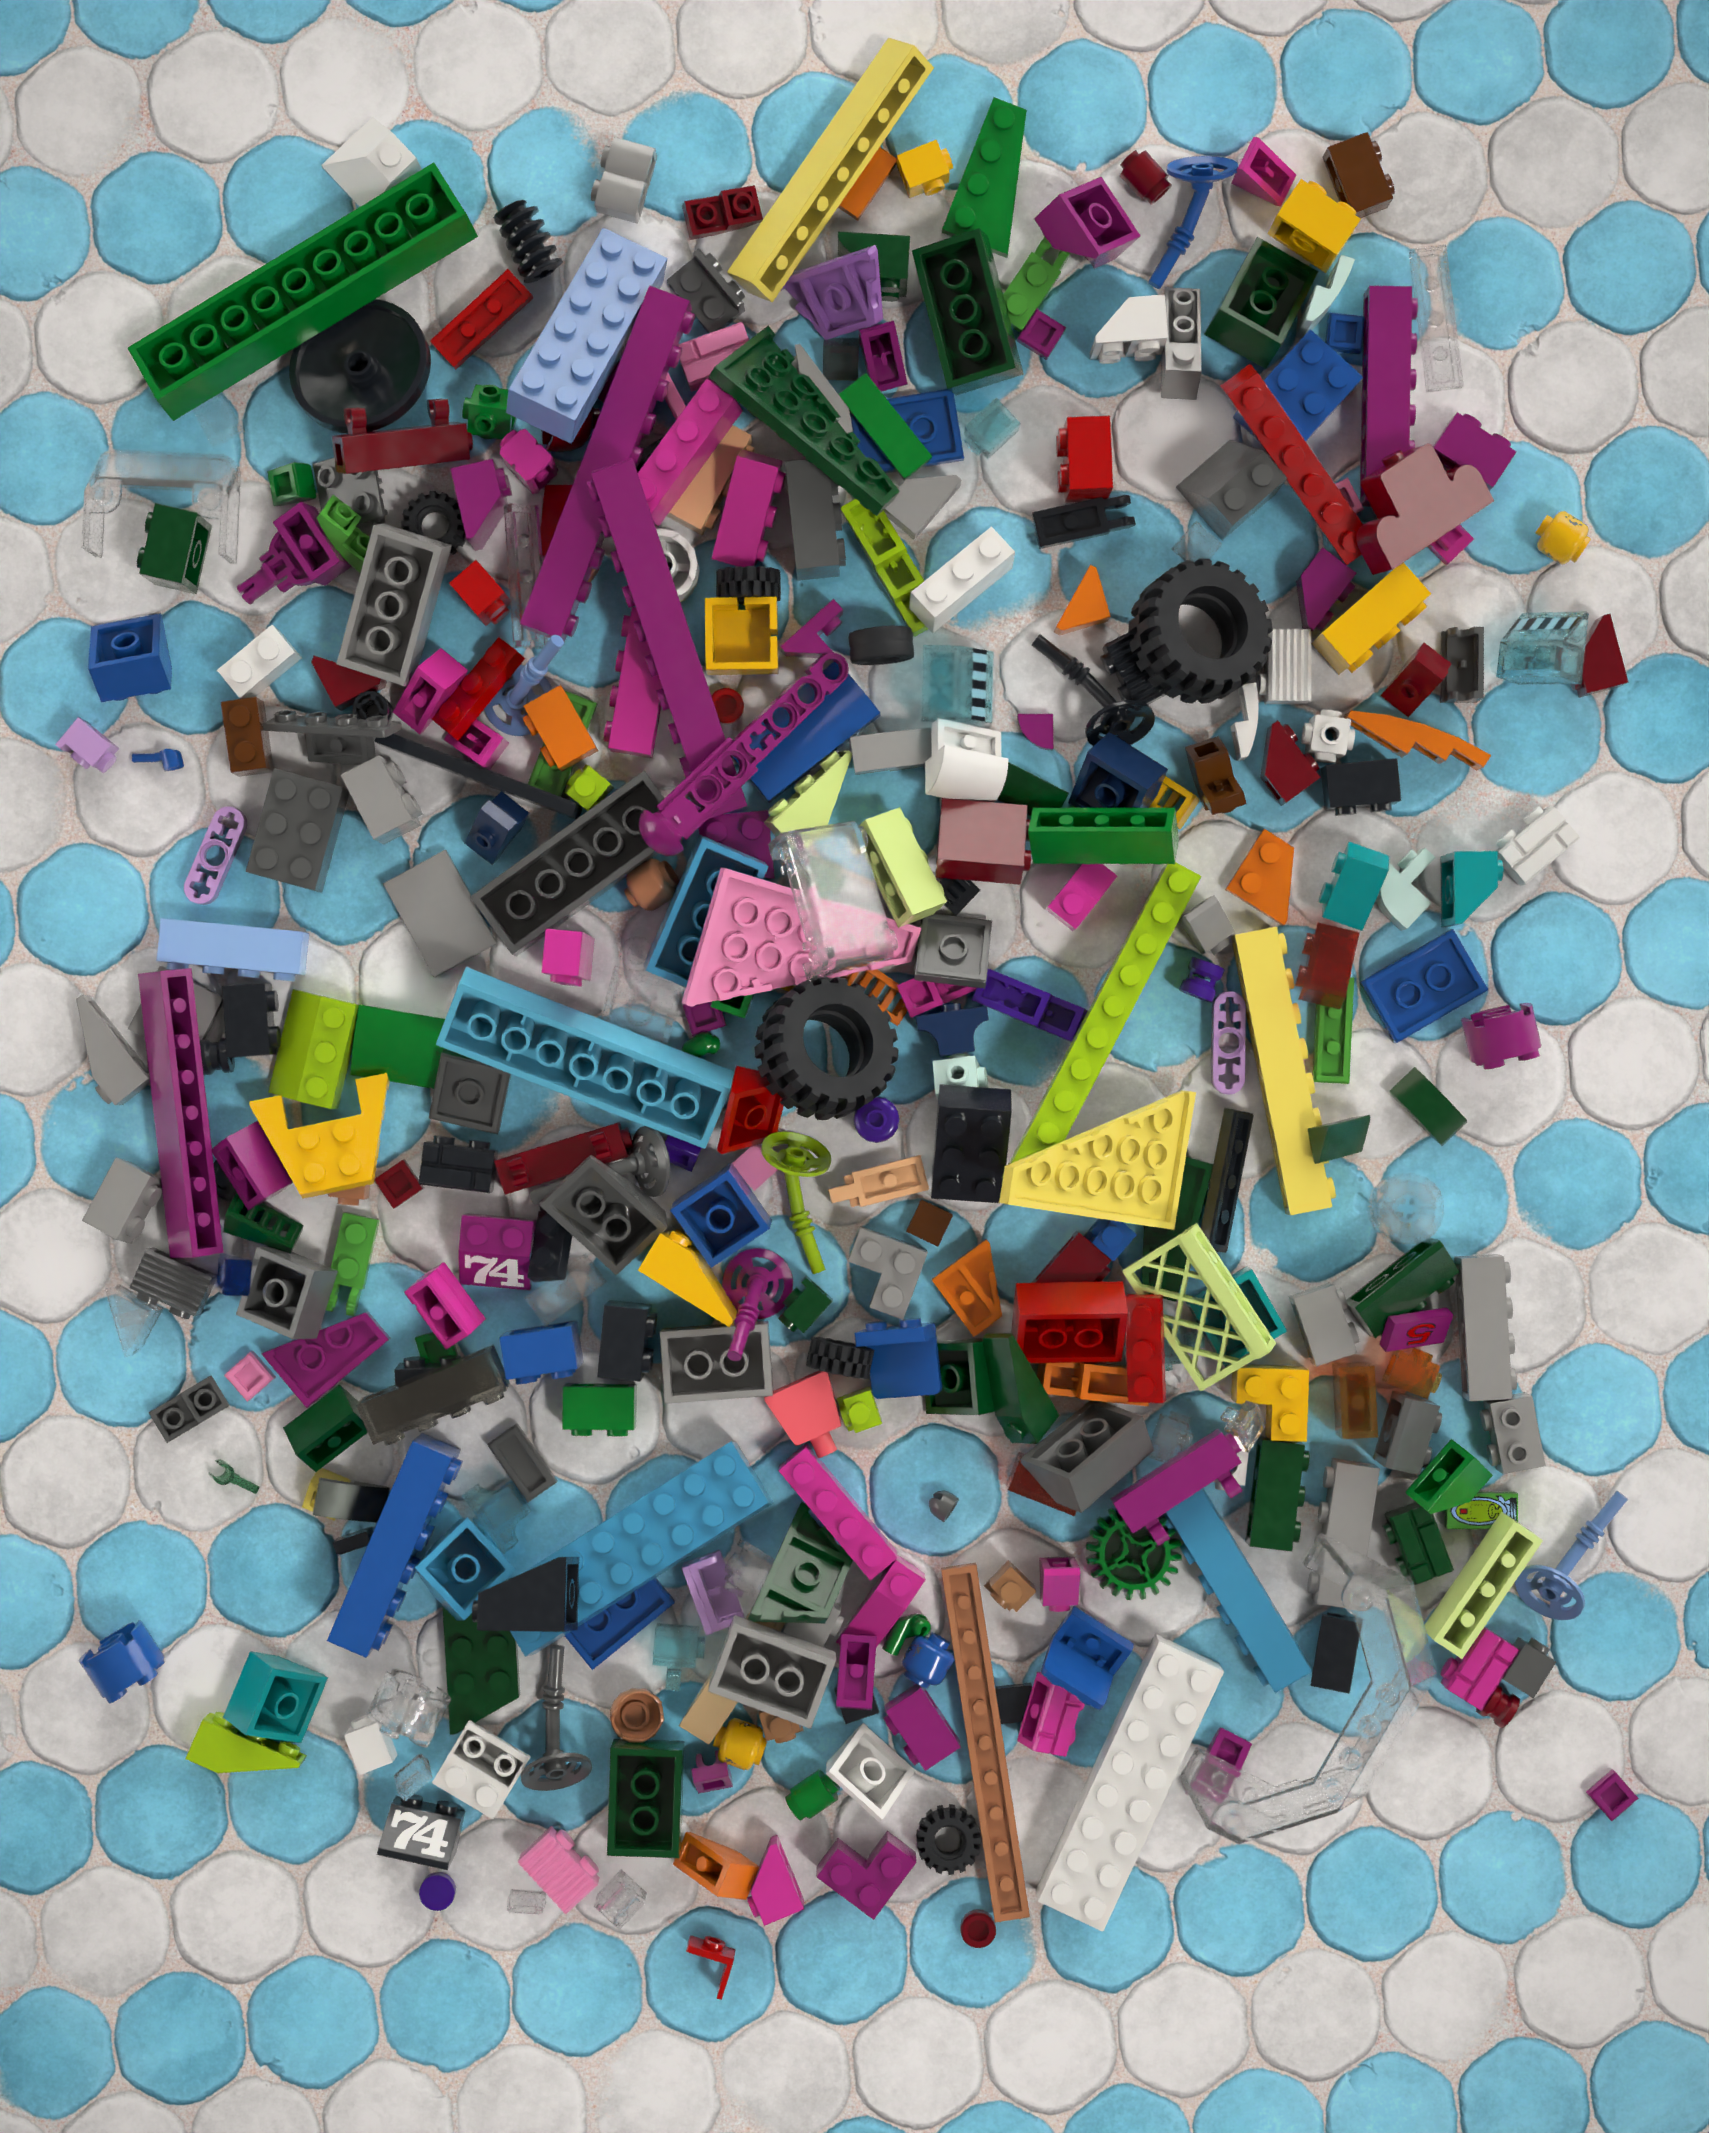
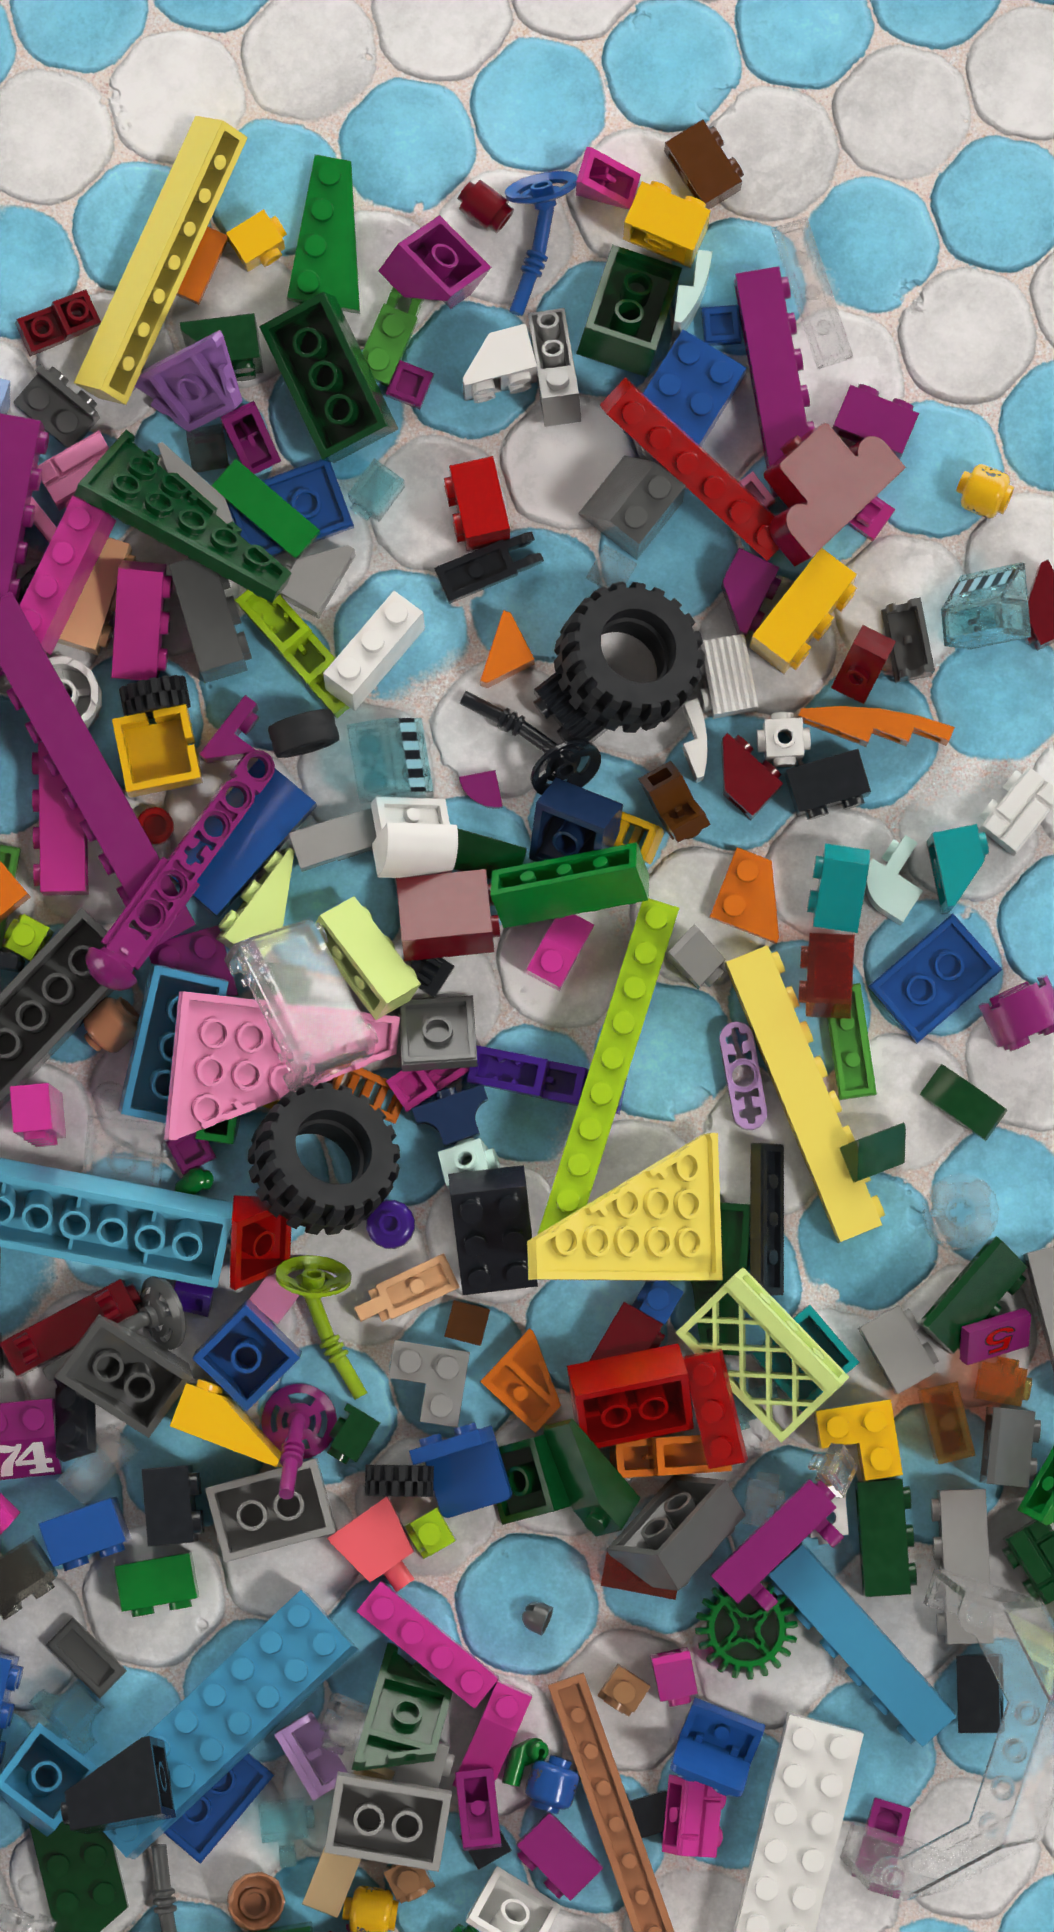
camera: 10 degrees left, 5 degrees down
dark purple wheel [1179,957,1225,1003] -> none

